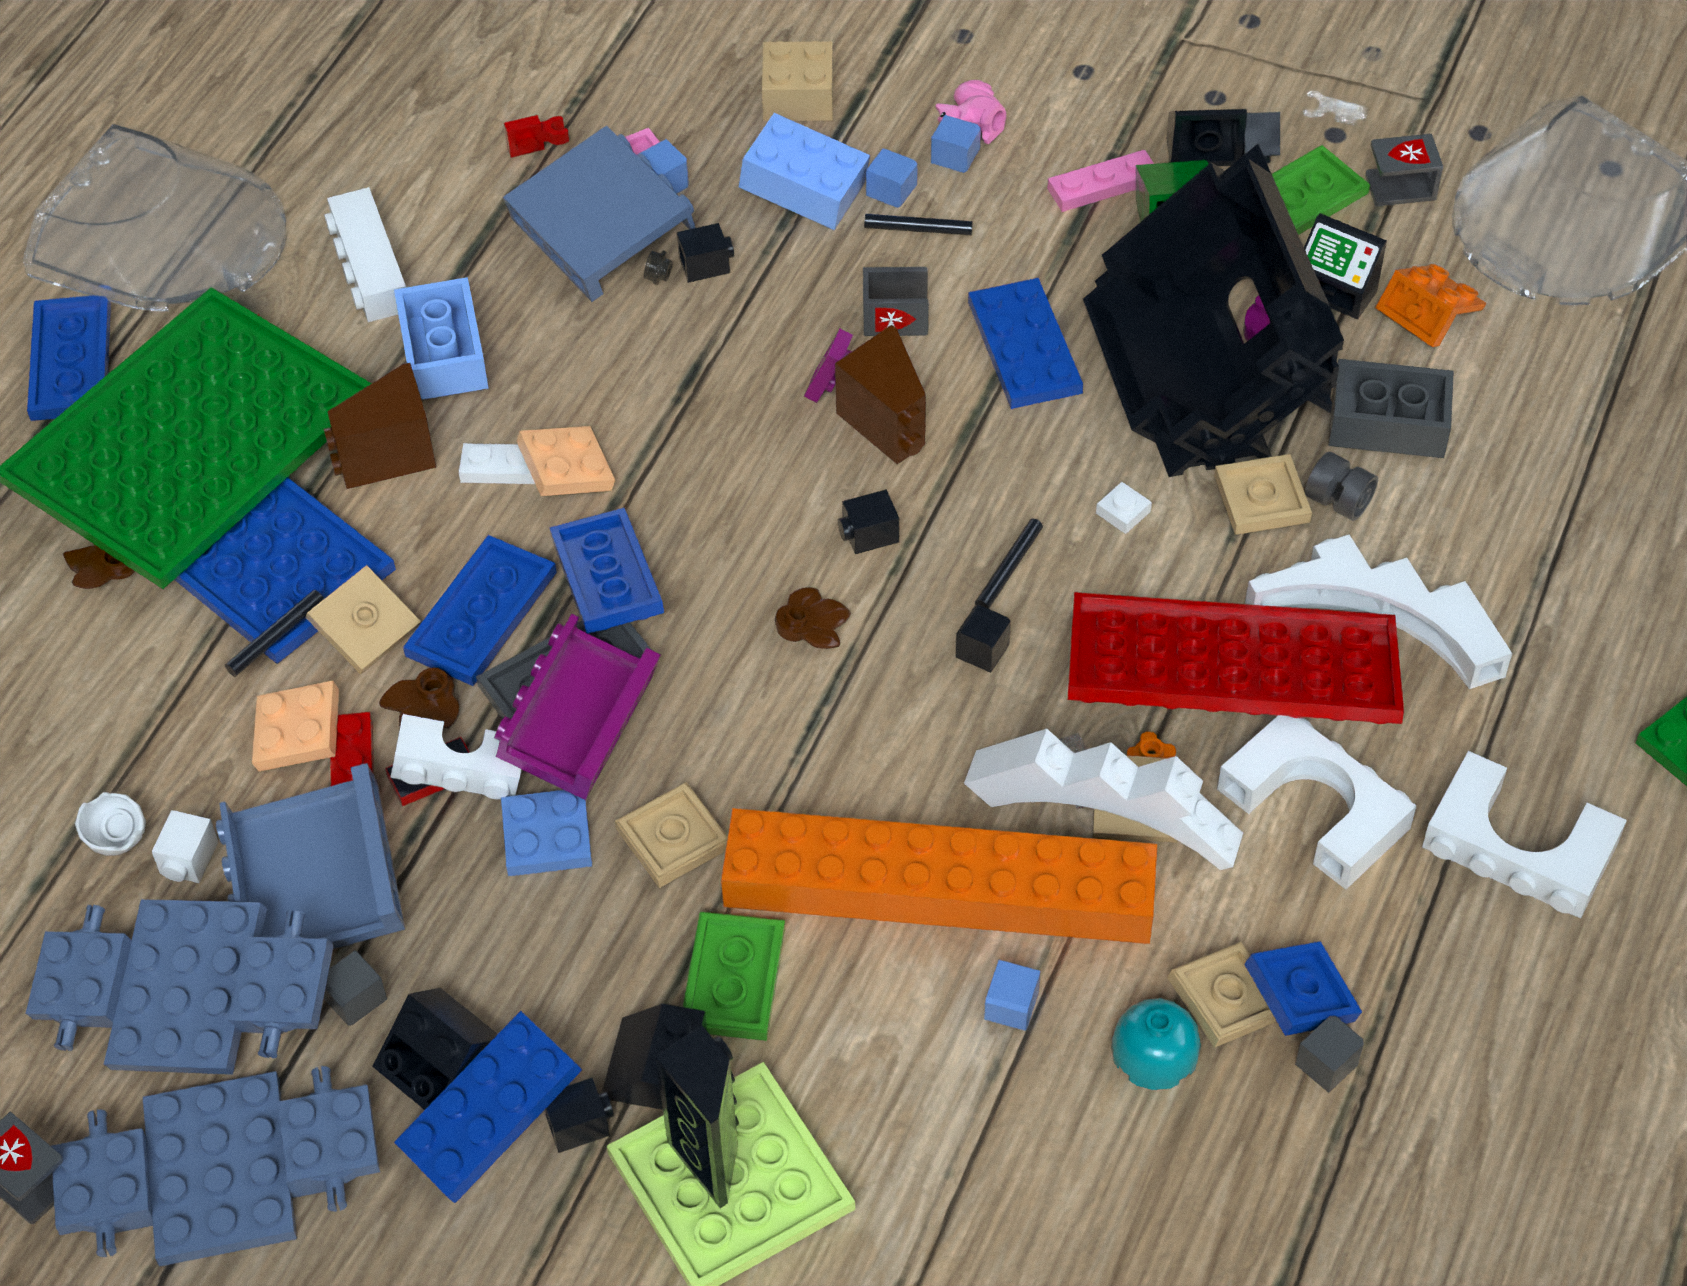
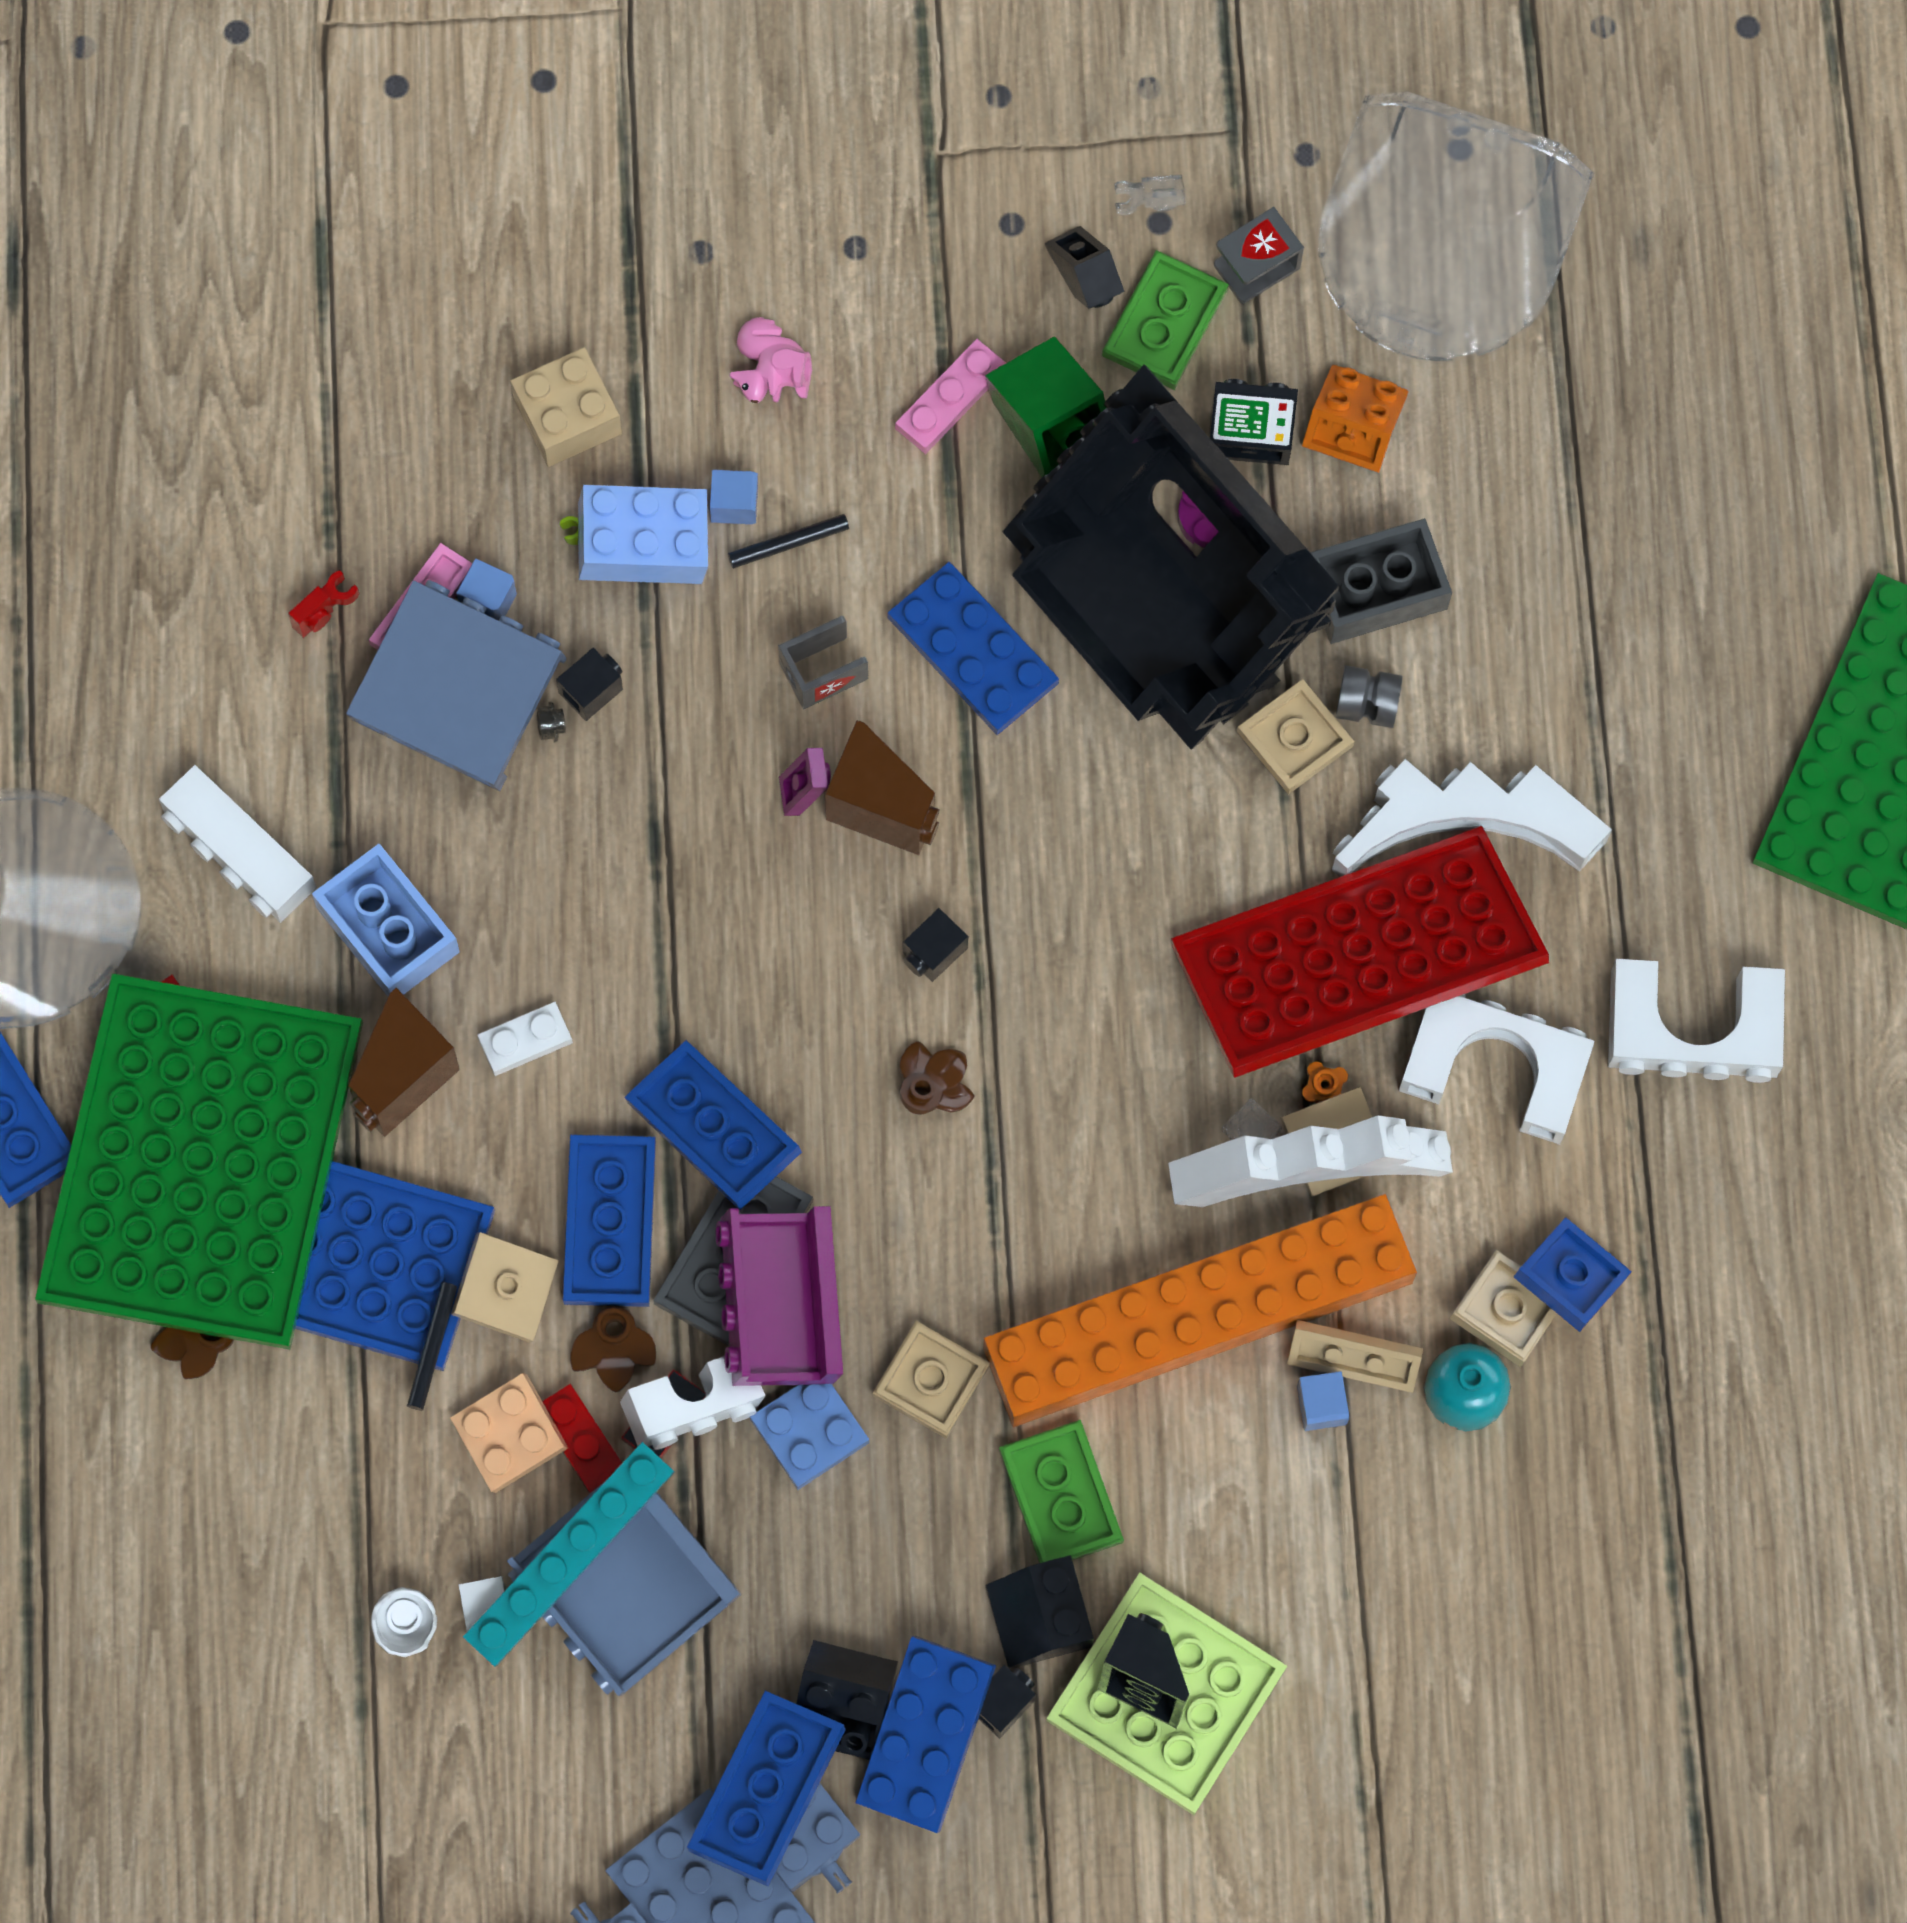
camera: 30 degrees left, 20 degrees up
sand blue piece [25,899,334,1075] -> none
dark grey piece [323,950,387,1026] -> none
light nougat plate [516,426,615,496] -> none
medium blue piece [931,115,981,173] -> none
black piece [956,605,1011,673] -> none
black bar [975,519,1043,609] -> none
white plate [1096,482,1152,534] -> none
black slope [1166,109,1247,166] -> none
dark grey piece [1295,1016,1364,1093] -> none
none -> teal plate [463,1442,675,1667]
none -> blue plate [687,1691,846,1886]
none -> tan plate [1287,1320,1423,1393]

